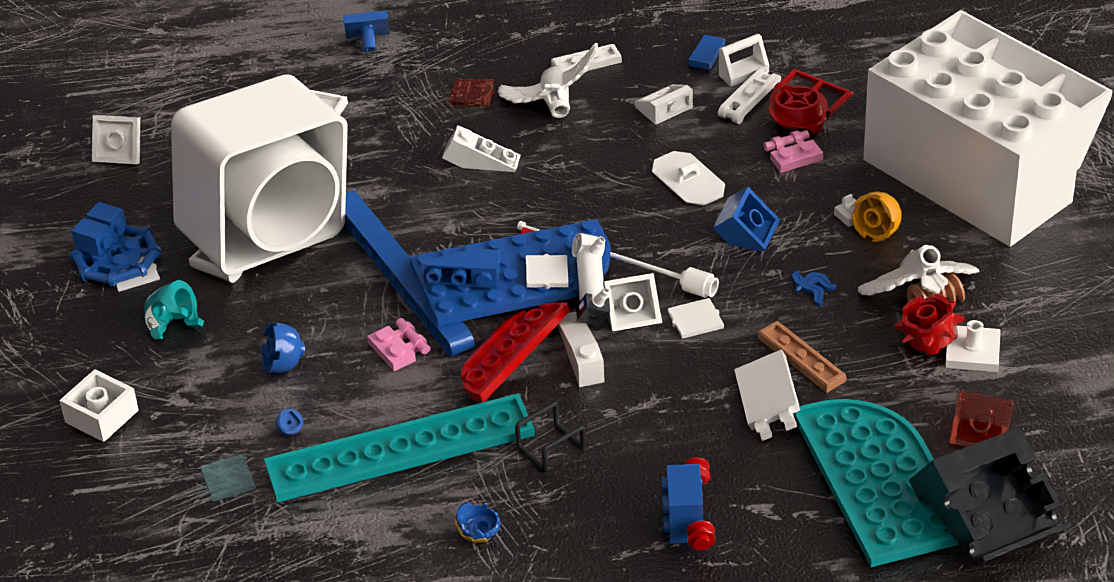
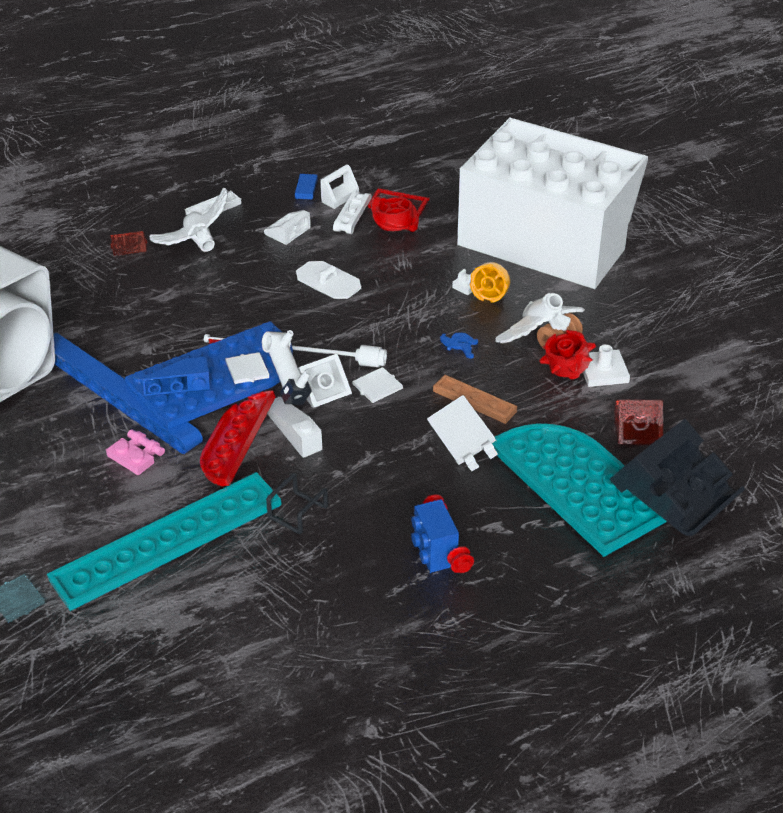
camera: 20 degrees left, 0 degrees up
blue cylinder [261,322,305,374] -> none
blue tile [275,409,303,436] -> none
blue tile [343,10,390,52] -> none
white slope [442,125,520,172] -> none
blue hair [455,502,501,543] -> none
blue slope [713,187,780,252] -> none
bright pink plate [763,130,823,173] -> none

